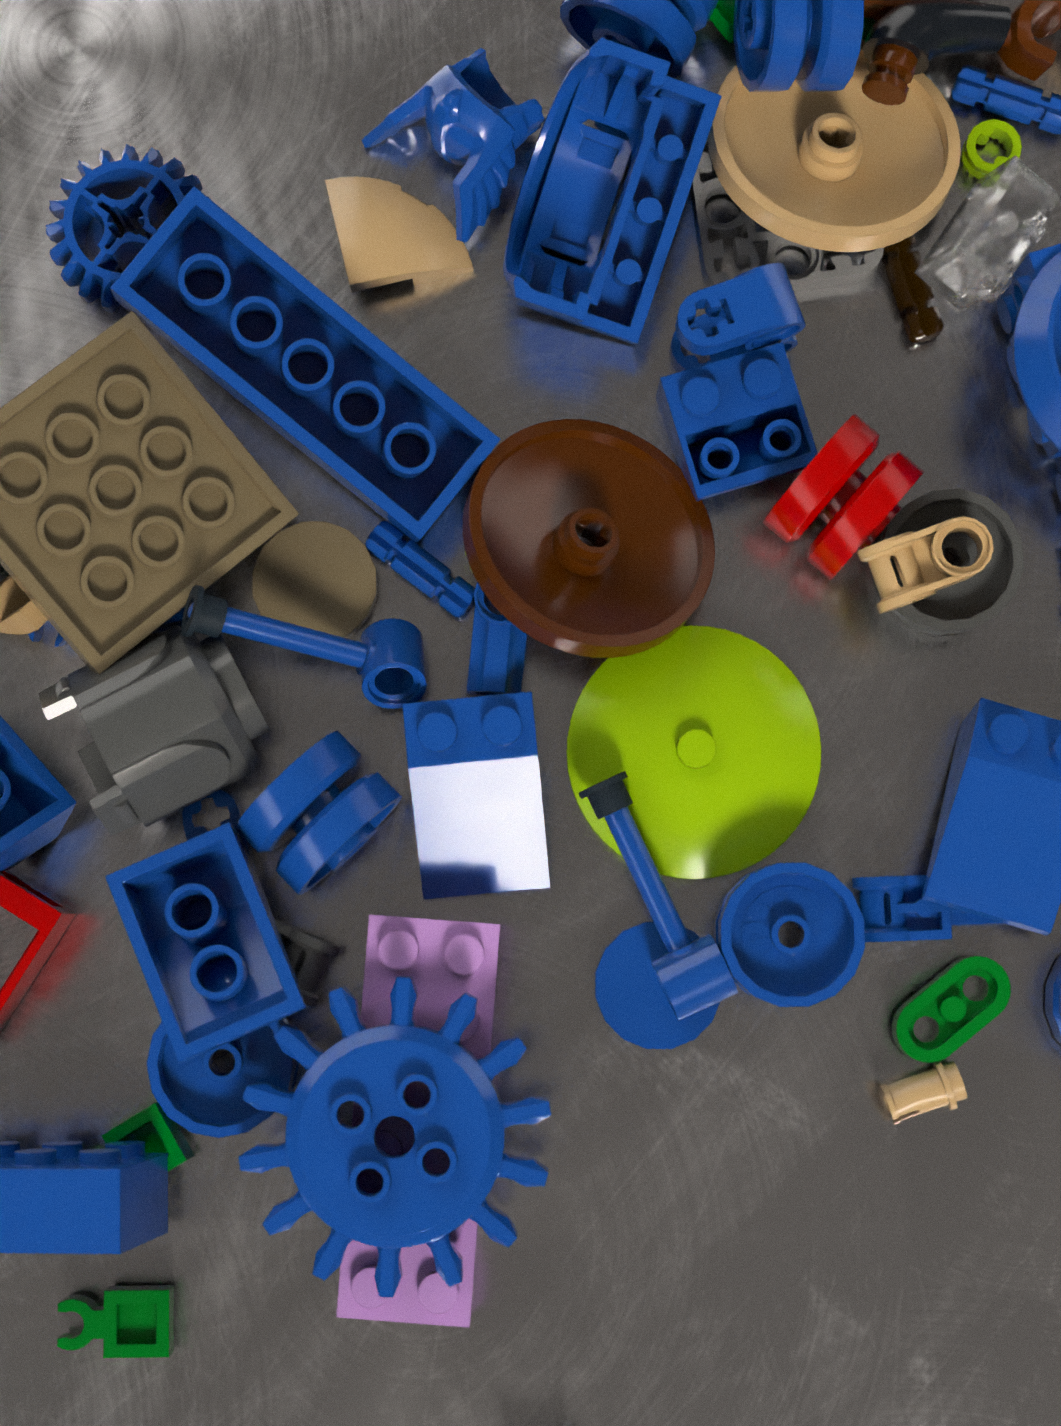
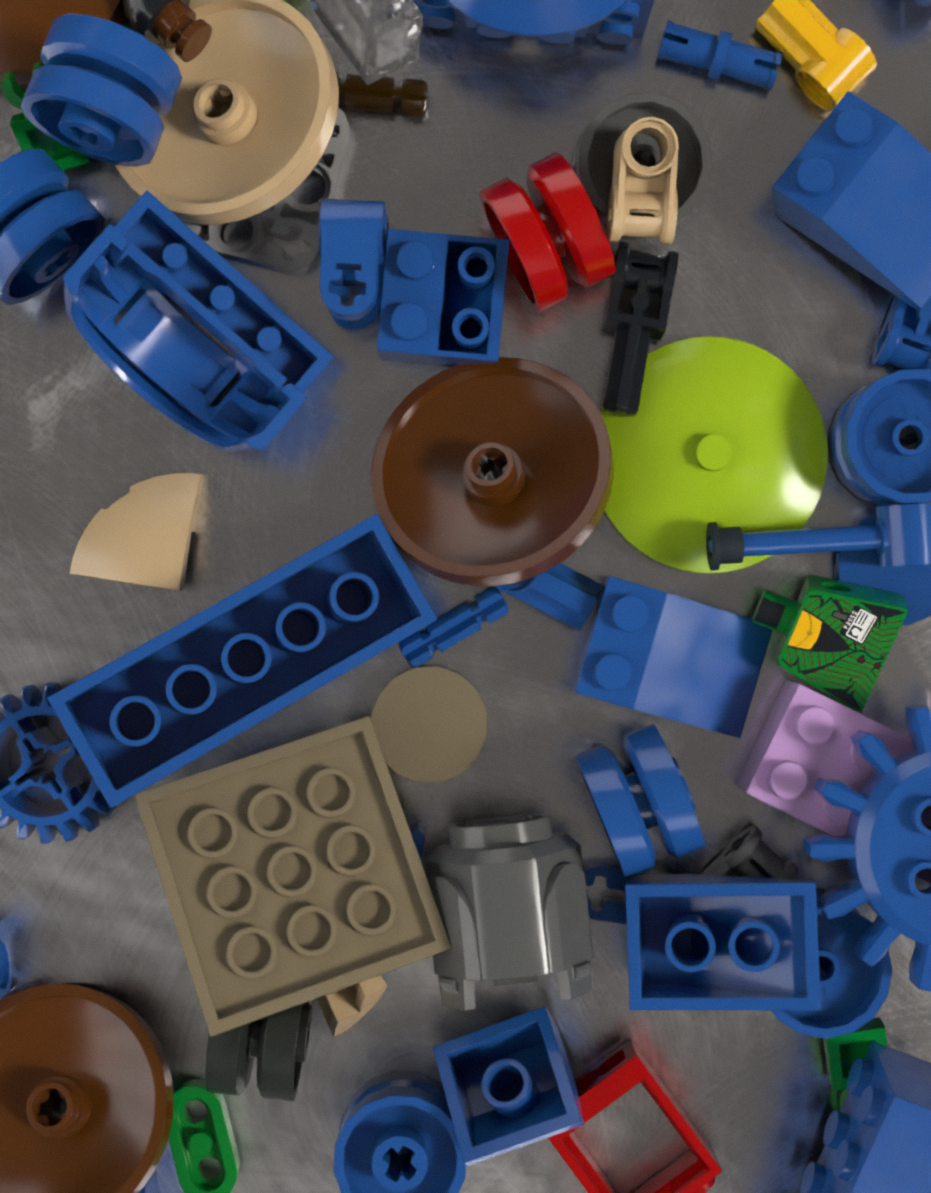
camera: 70 degrees left, 5 degrees up
blue piece [181,585,427,709] -> none
blue helmet [361,48,545,243] -> none
none -> black connector [603,241,679,417]
none -> torso [752,575,908,714]

